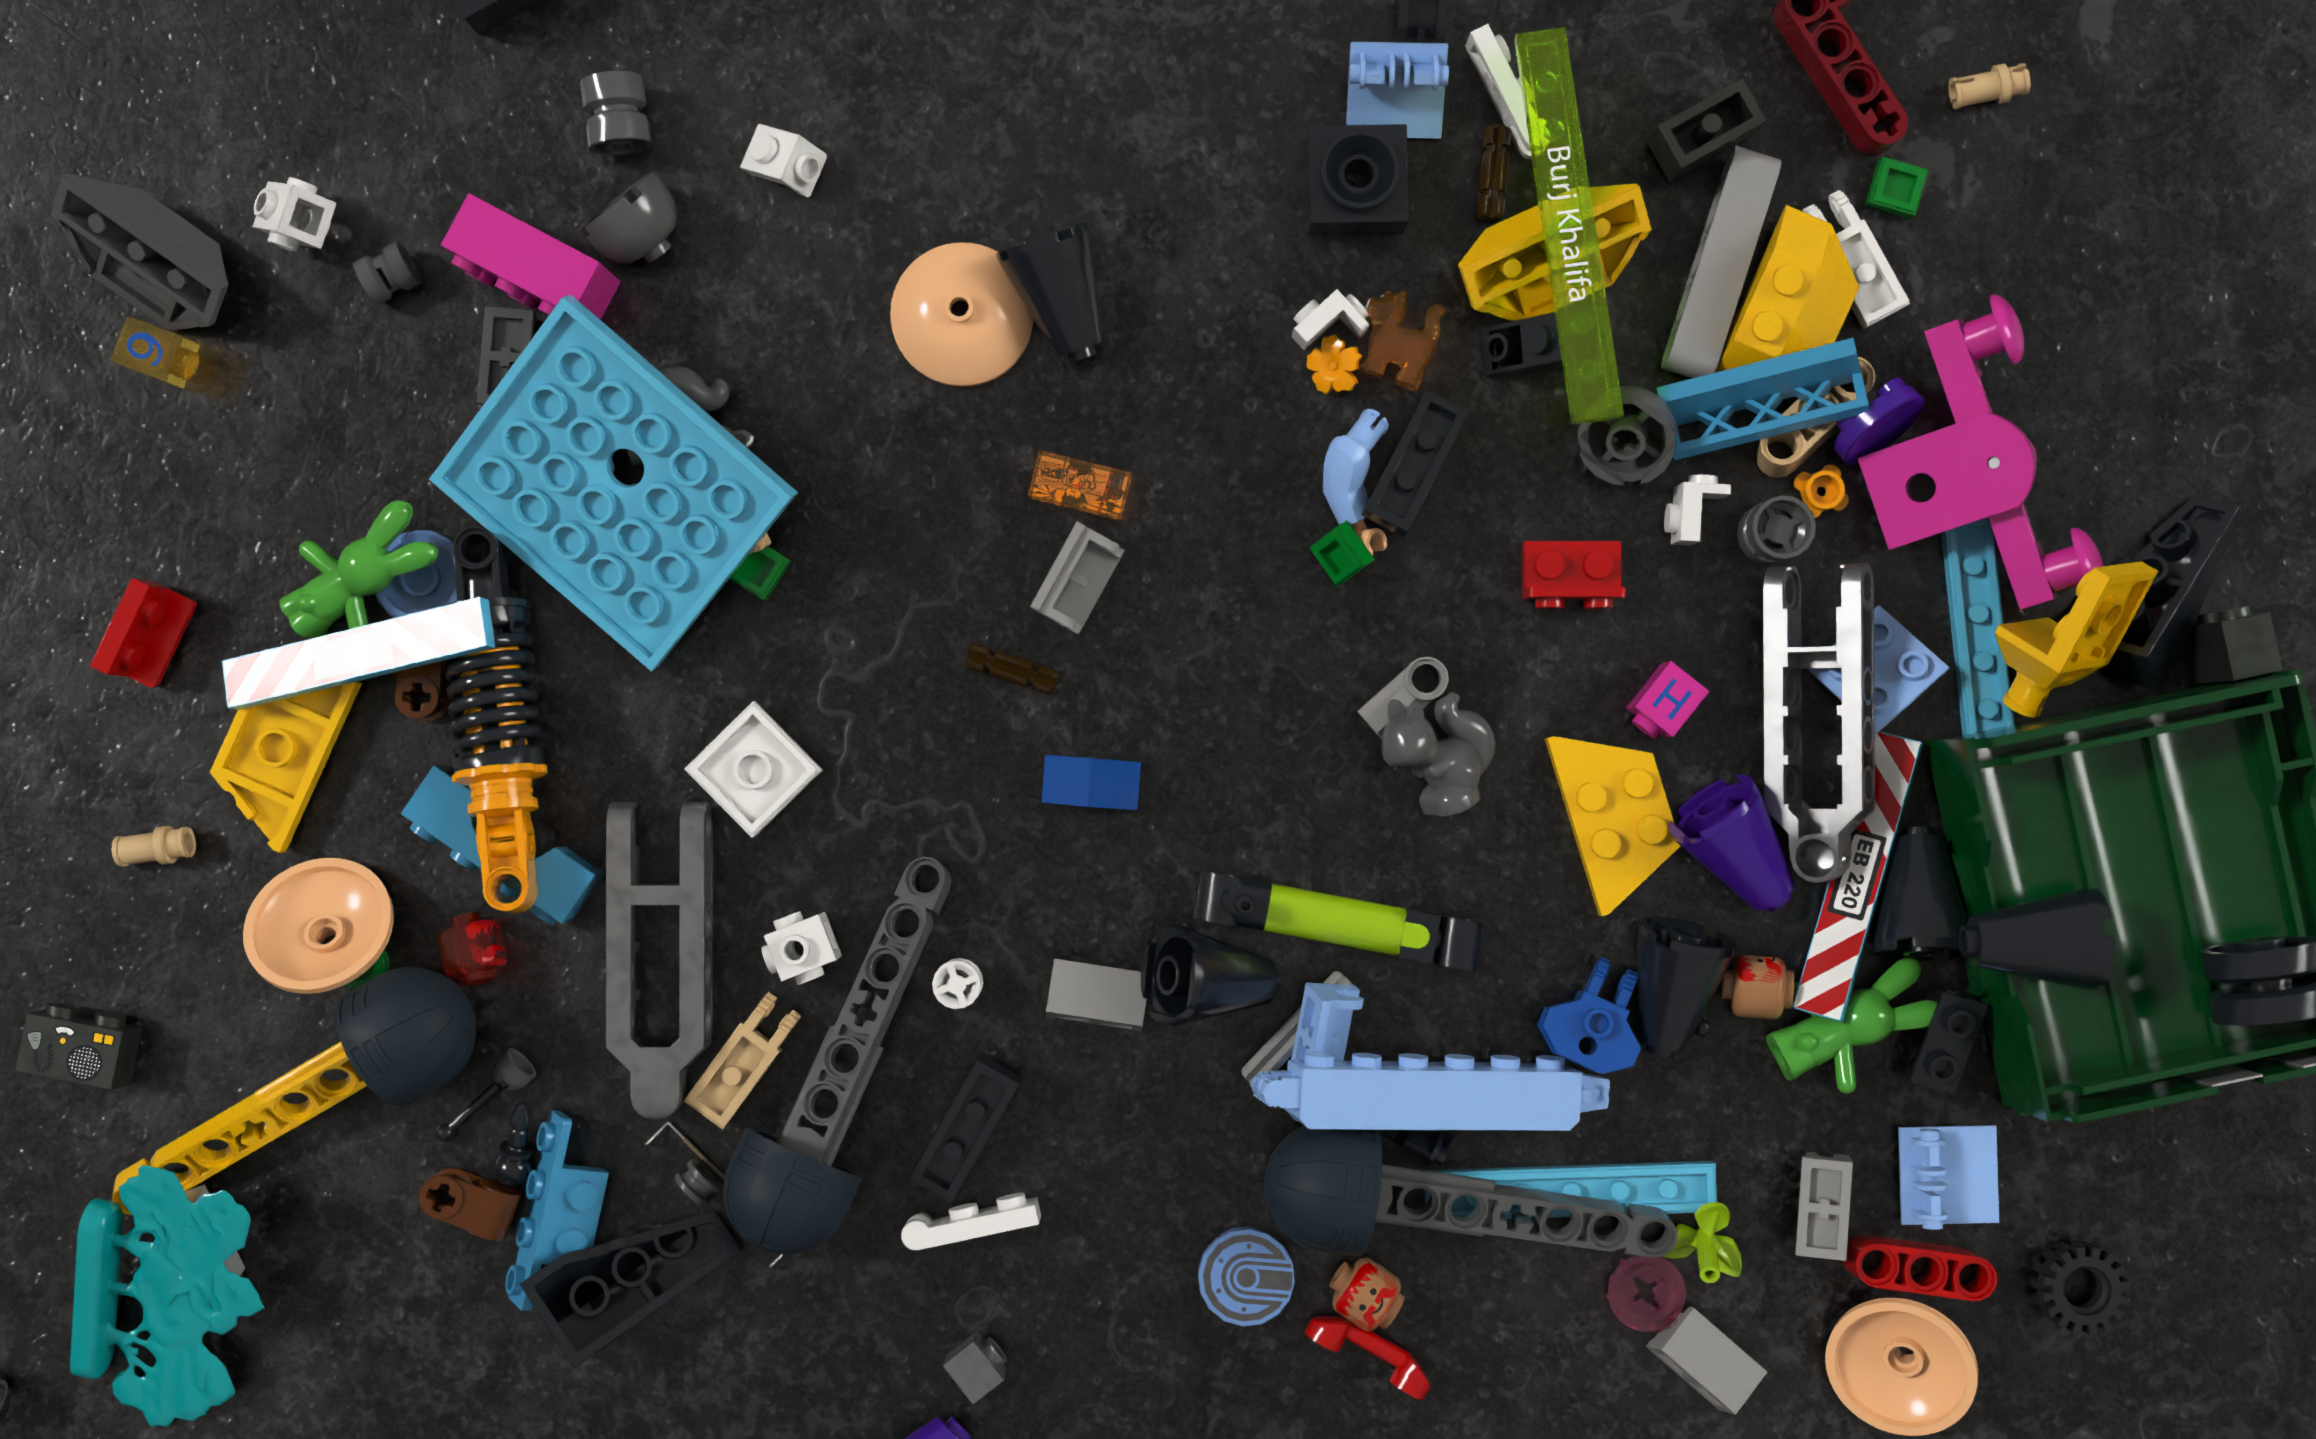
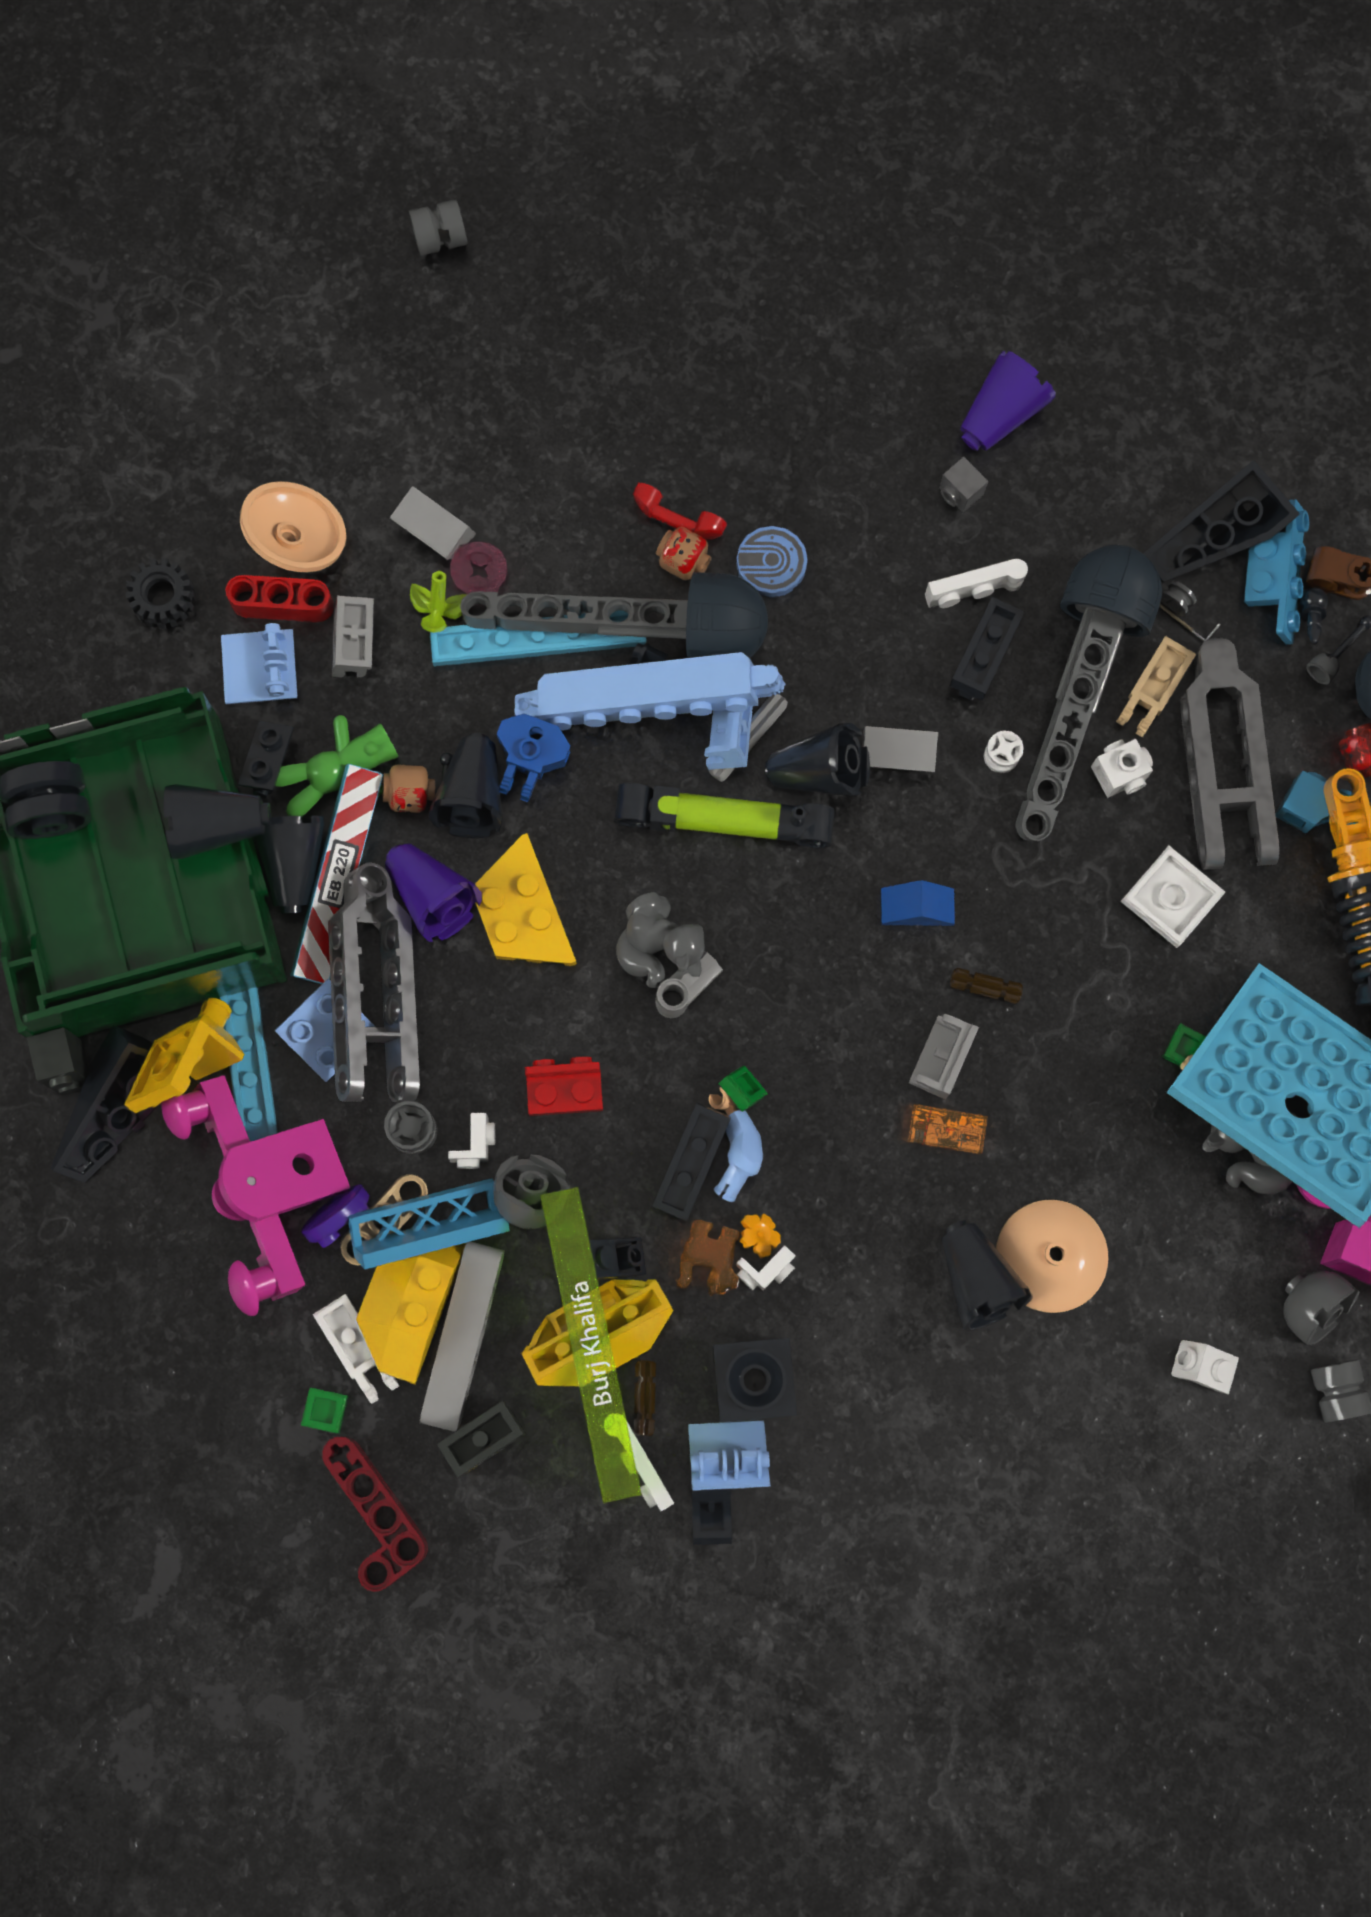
camera: 170 degrees right, 10 degrees down
dark pink brick [1626,661,1709,739] -> none
light orange plate [1794,465,1849,518] -> none
tan pin [1948,63,2031,109] -> none

